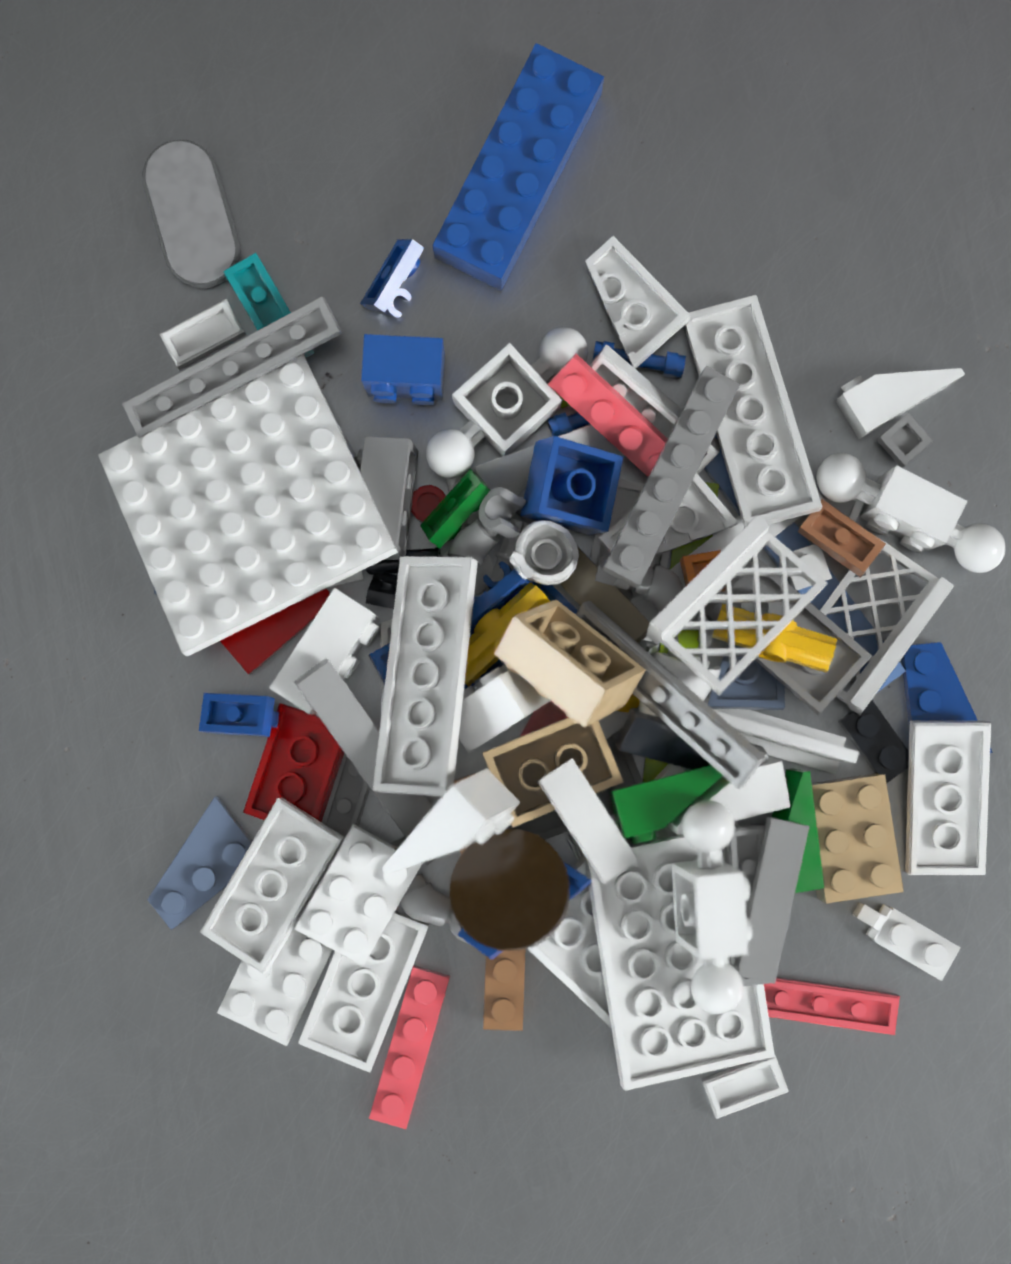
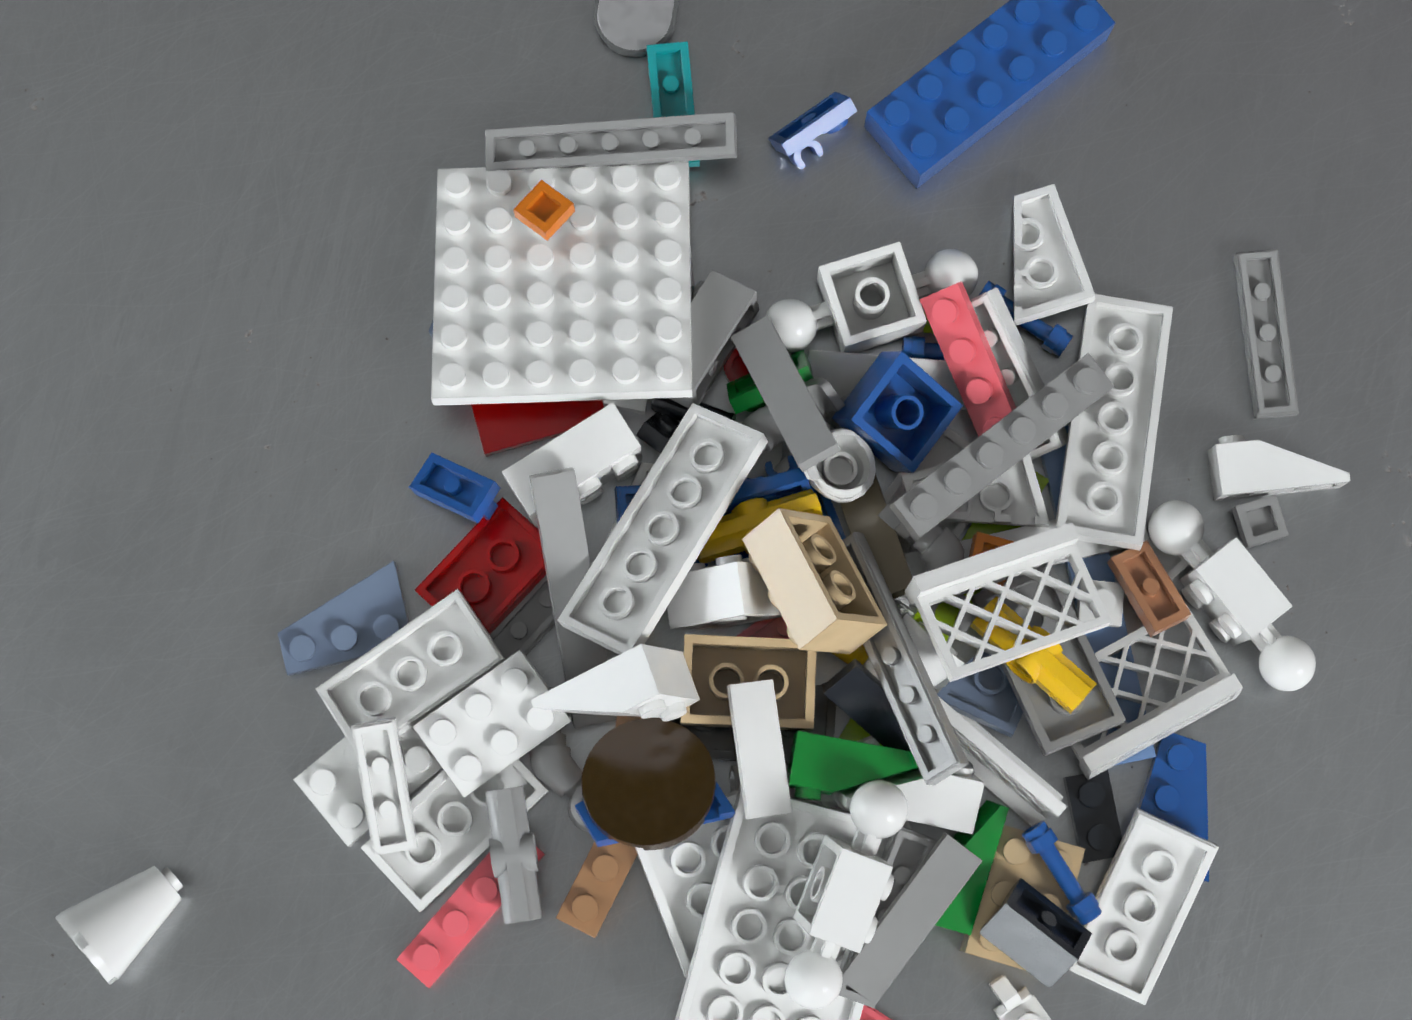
camera: 25 degrees right, 5 degrees down
white tile [159,299,246,370] -> none
blue brick [361,334,445,405] -> none
none -> white cone [55,866,183,985]
none -> white tile [351,717,418,856]
none -> light grey piece [486,786,542,924]
none -> orange plate [513,180,575,241]
none -> light grey tile [730,315,841,472]
none -> panel [980,878,1092,987]
none -> blue bar [1022,820,1102,925]
none -> light grey tile [1233,249,1299,420]

